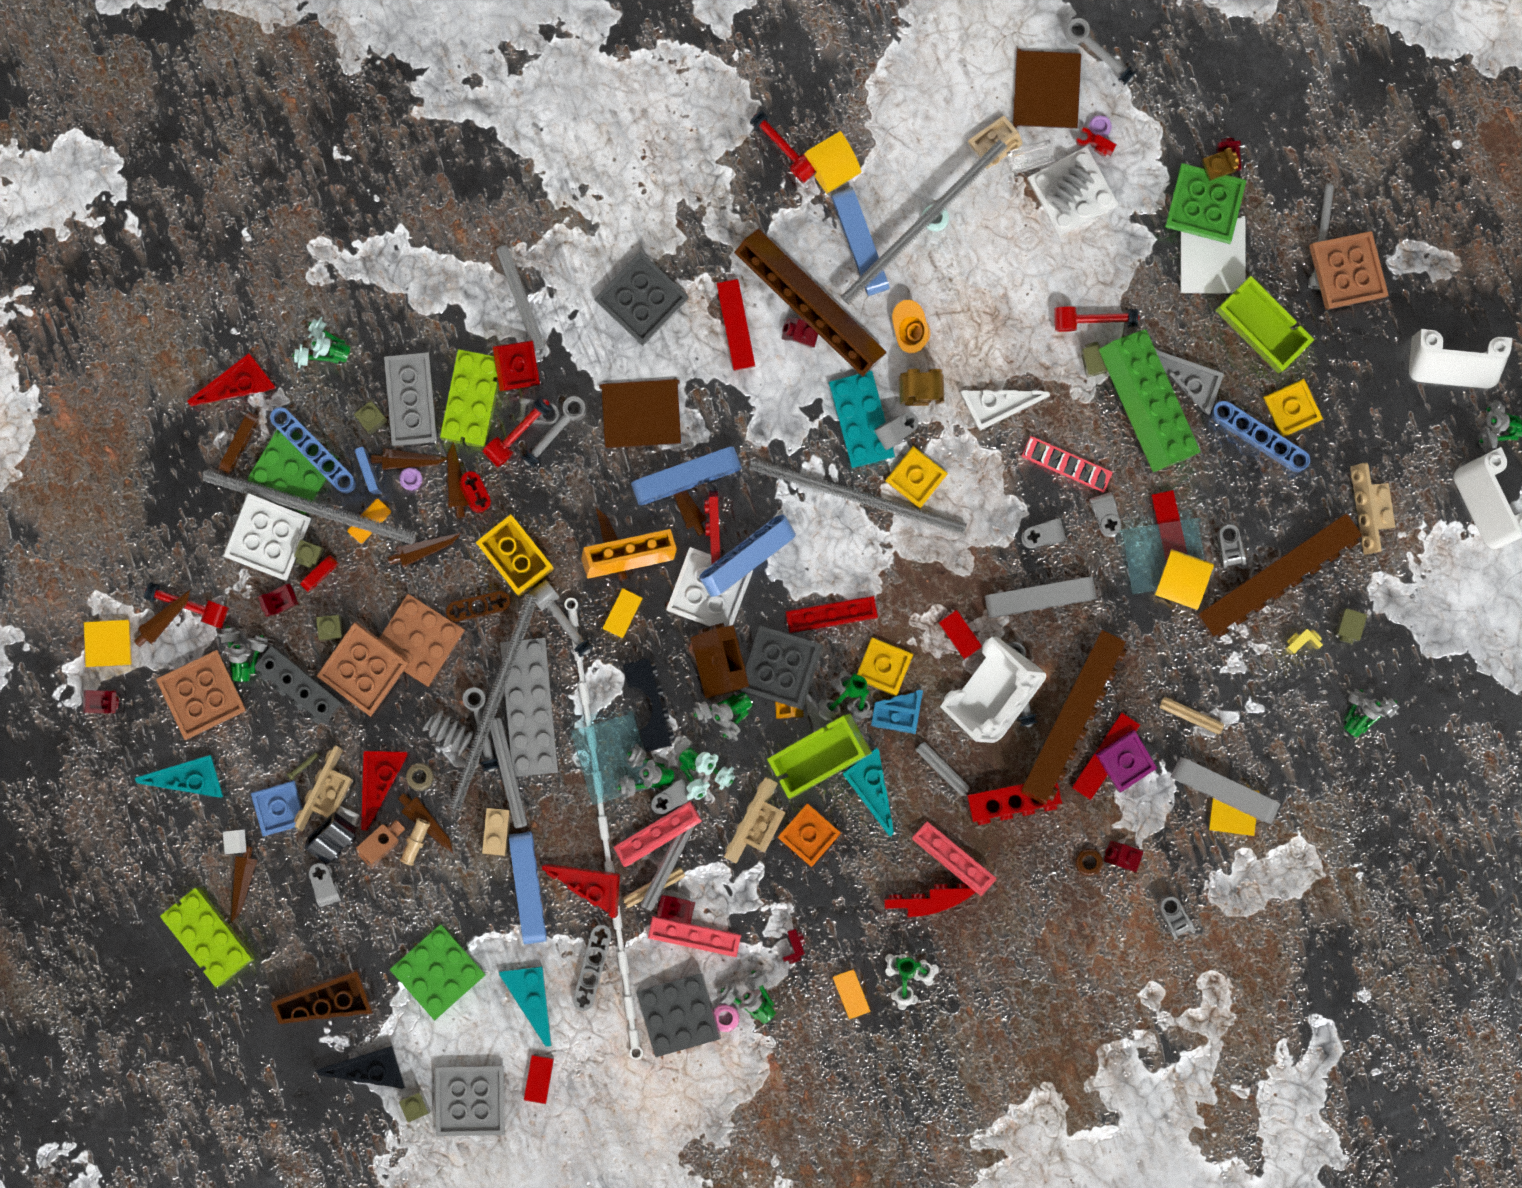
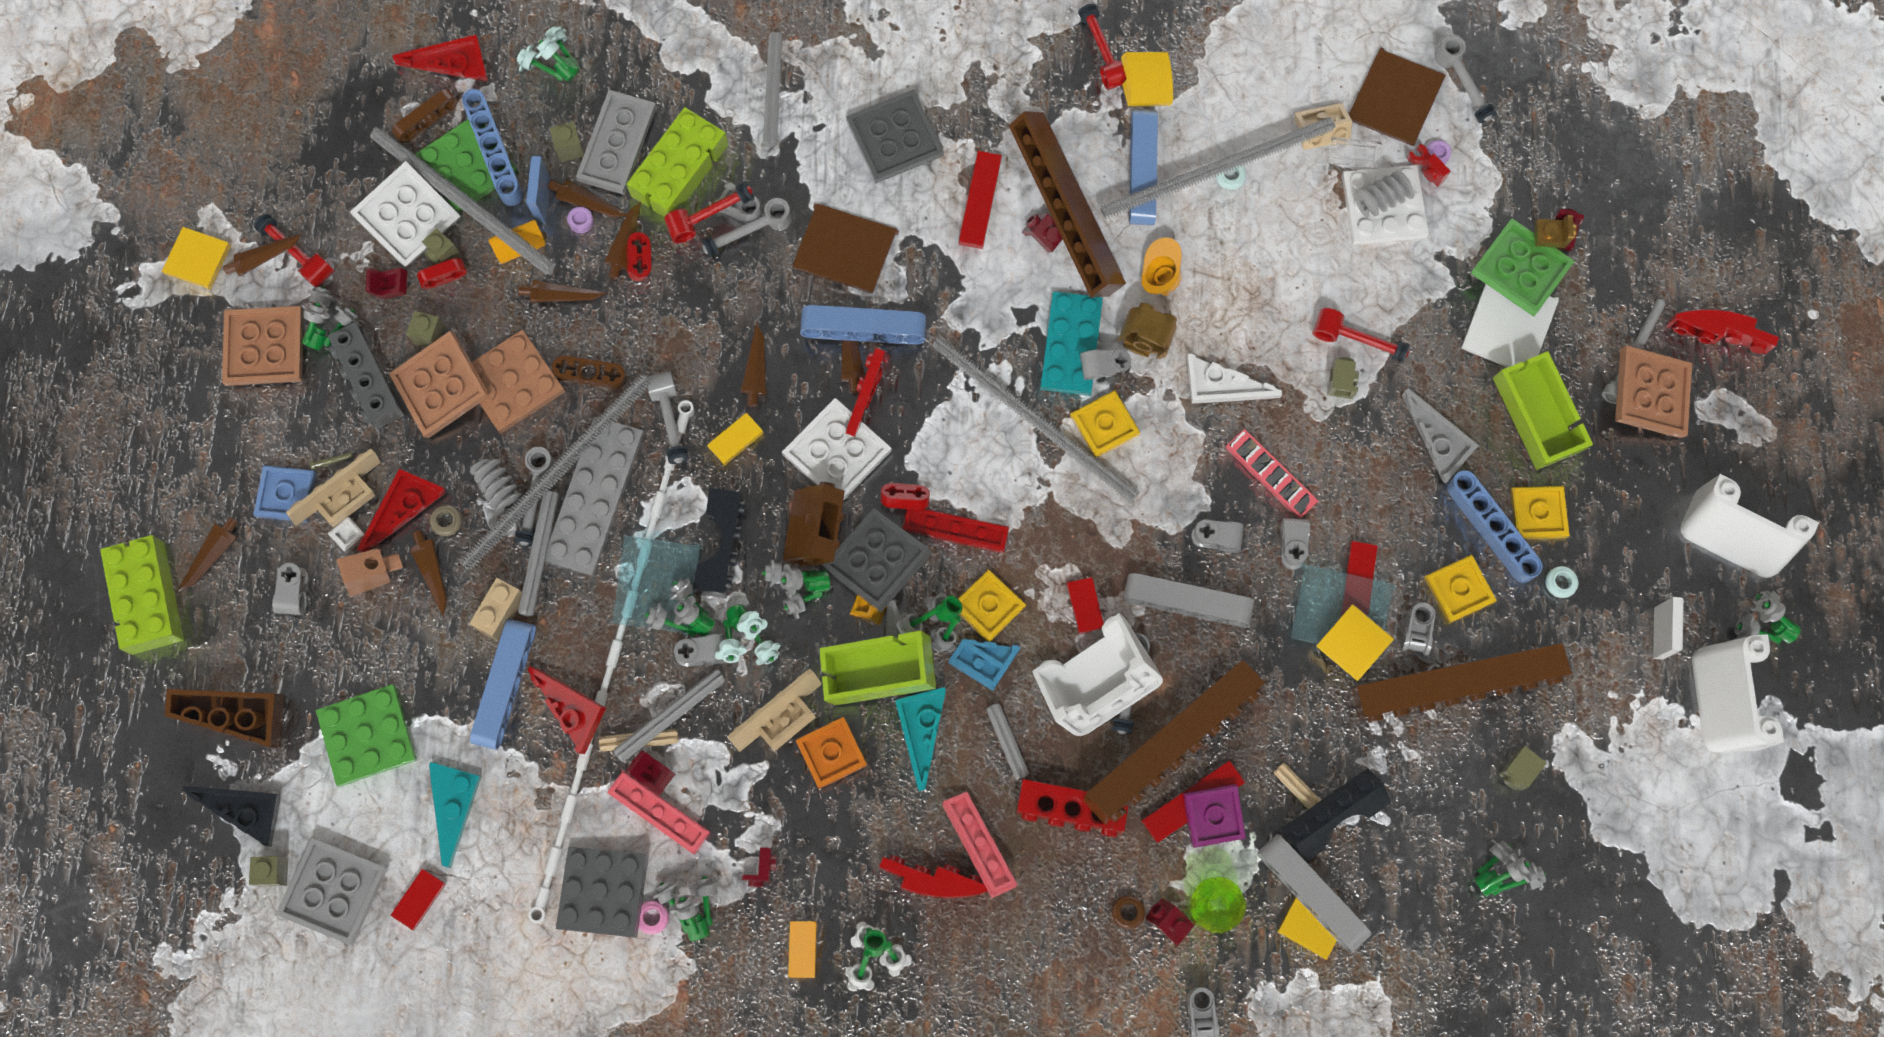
camera: 20 degrees right, 10 degrees down
dark red bracket [83,690,119,714] -> none
teal wing [135,755,224,798] -> none
white tile [223,830,246,854] -> none
black brick [305,812,356,864] -> none
tan pin [400,818,430,865] -> none
yellow brick [476,514,554,597] -> none
red tile [493,340,540,391] -> none
light grey beam [573,925,612,1011] -> none
light orange brick [581,529,677,579] -> none
coral tile [614,801,702,867] -> none
medium blue beam [699,515,796,597] -> none
bright green brick [1098,329,1201,473] -> none
light yellow bracket [1285,629,1323,655] -> none
tan bracket [1350,463,1395,555] -> none
none -> red beam [880,483,930,510]
none -> clear neon green brick [1187,877,1246,934]
none -> black arch [1281,768,1391,863]
none -> yellow tile [1424,555,1497,624]
none -> light aqua piece [1545,566,1578,598]
none -> white tile [1653,597,1683,660]
none -> red slope [1666,310,1779,354]

